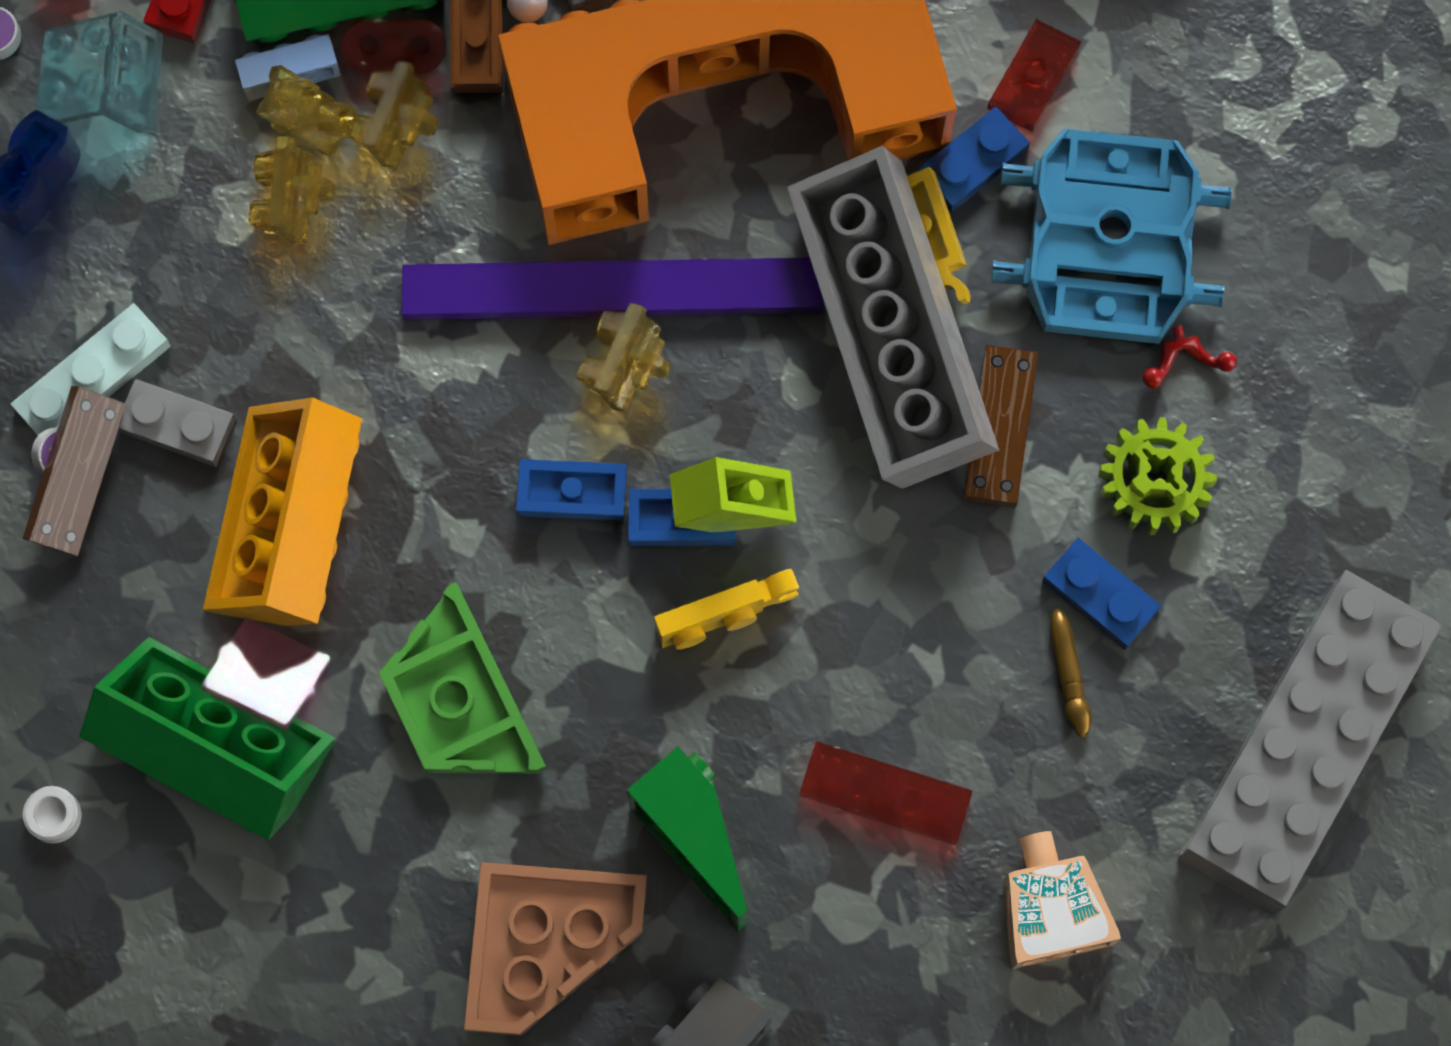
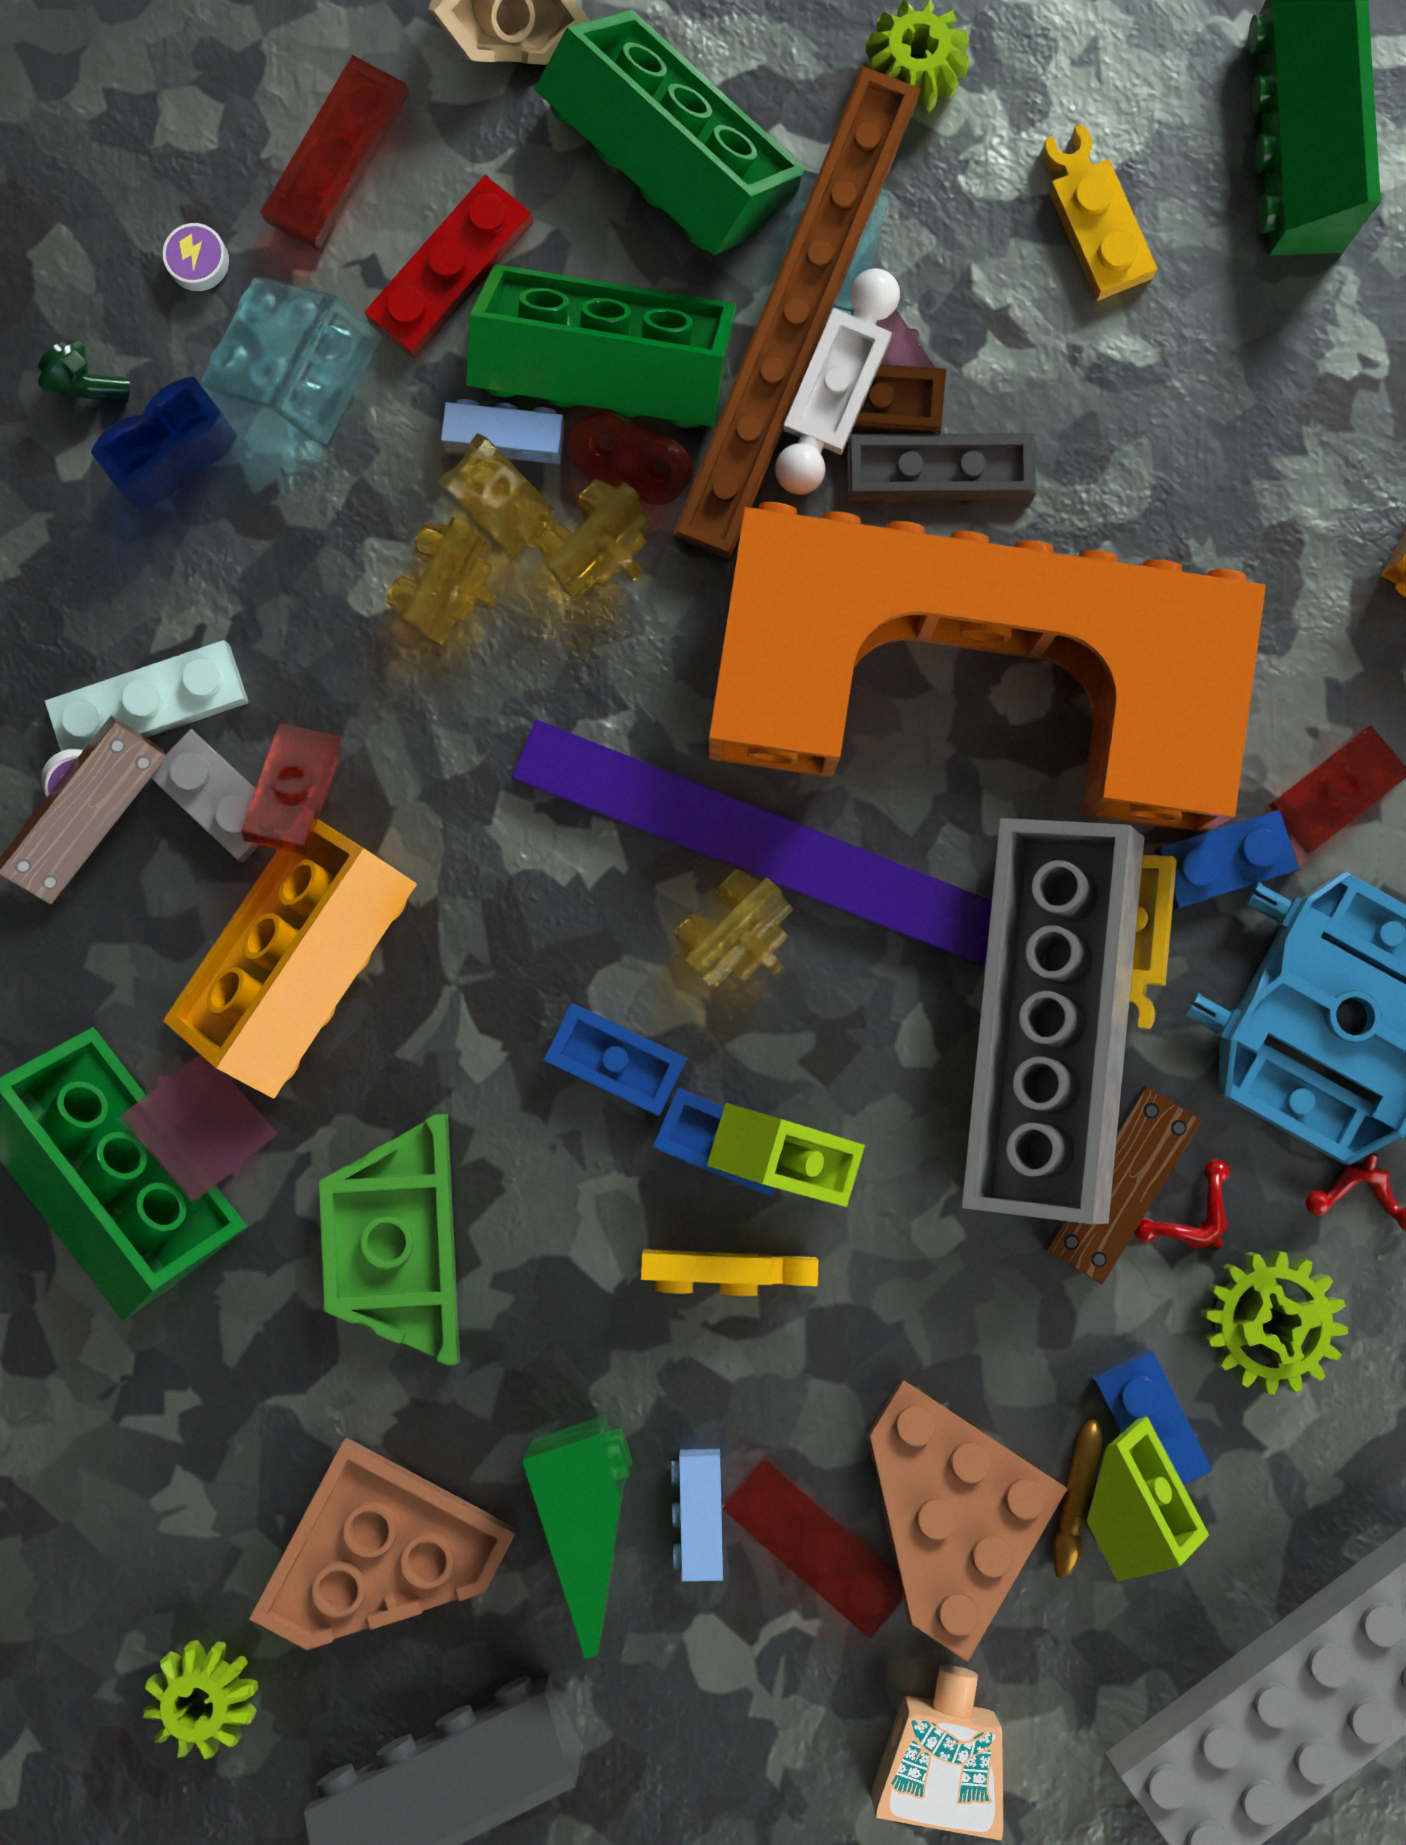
camera: 25 degrees right, 10 degrees up
none -> clear red plate [241,723,342,856]
none -> light blue piece [672,1449,723,1581]
none -> nougat plate [866,1380,1068,1662]
none -> lime slope [1087,1416,1209,1582]
none -> red piece [1134,1159,1230,1250]

